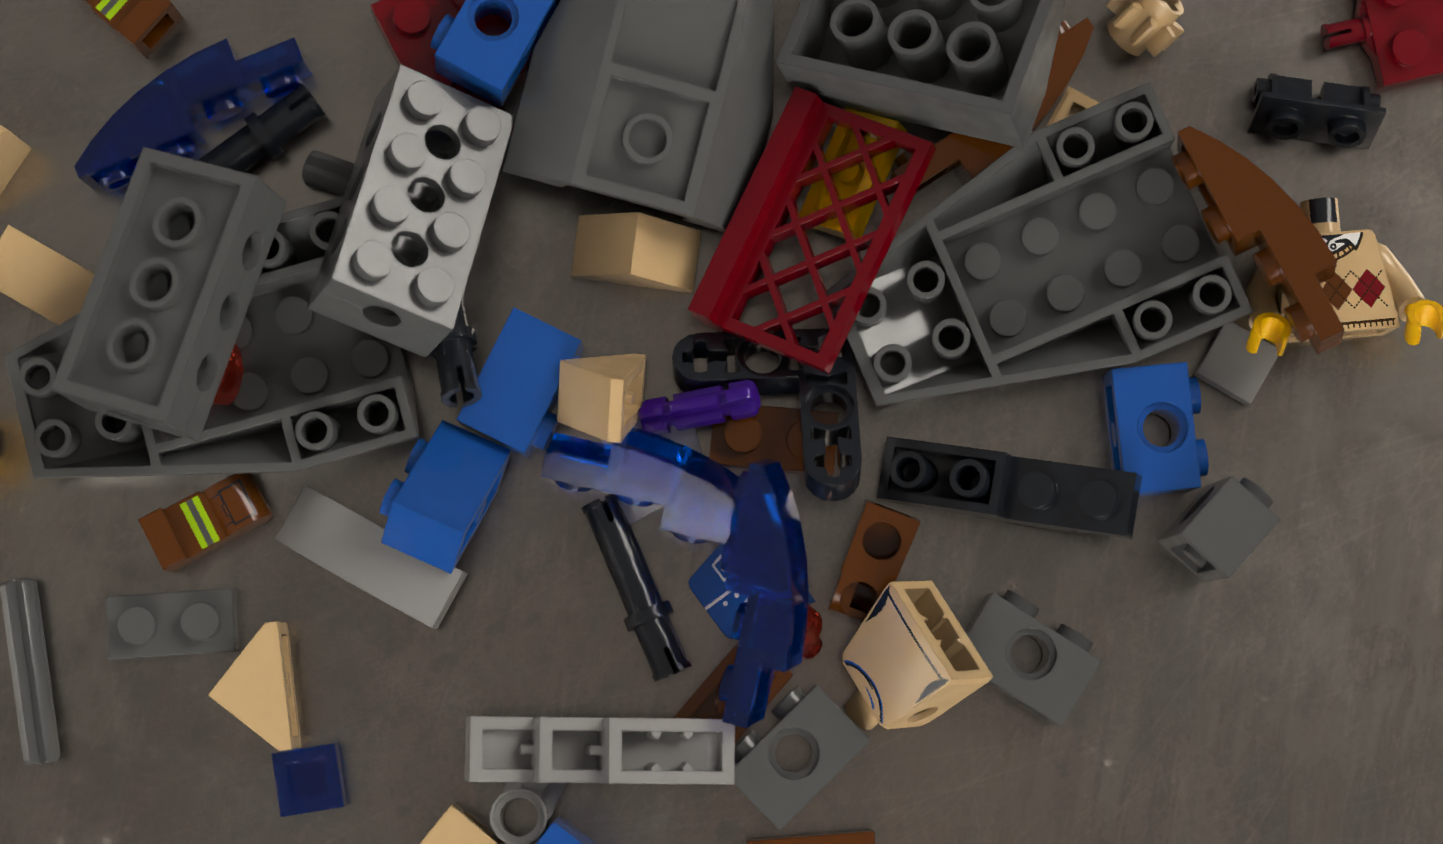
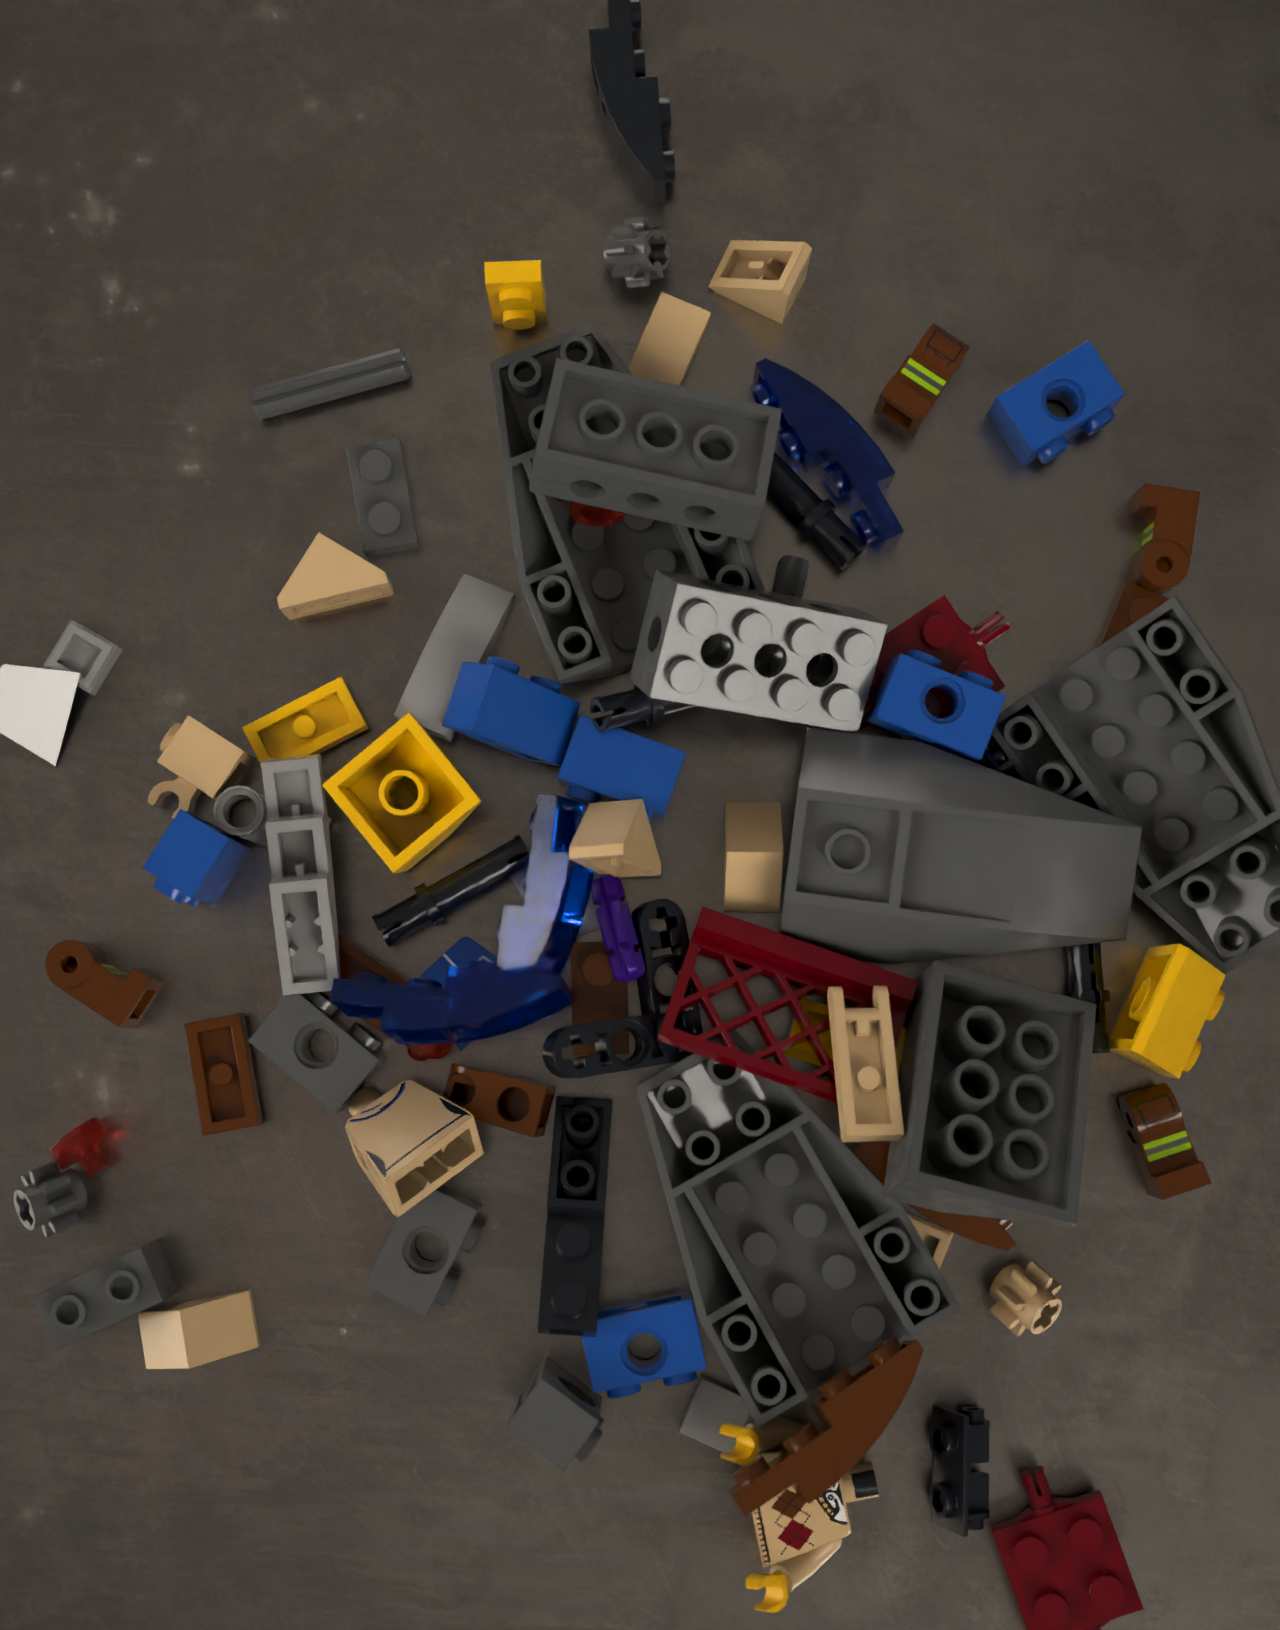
camera: 90 degrees right, 0 degrees up
reddish brown leg [138,473,273,573] -> none
clear blue plate [271,743,347,817] -> none
none -> yellow plate [242,677,369,764]
none -> yellow slope [322,712,483,873]
none -> tan hinge [827,986,904,1142]

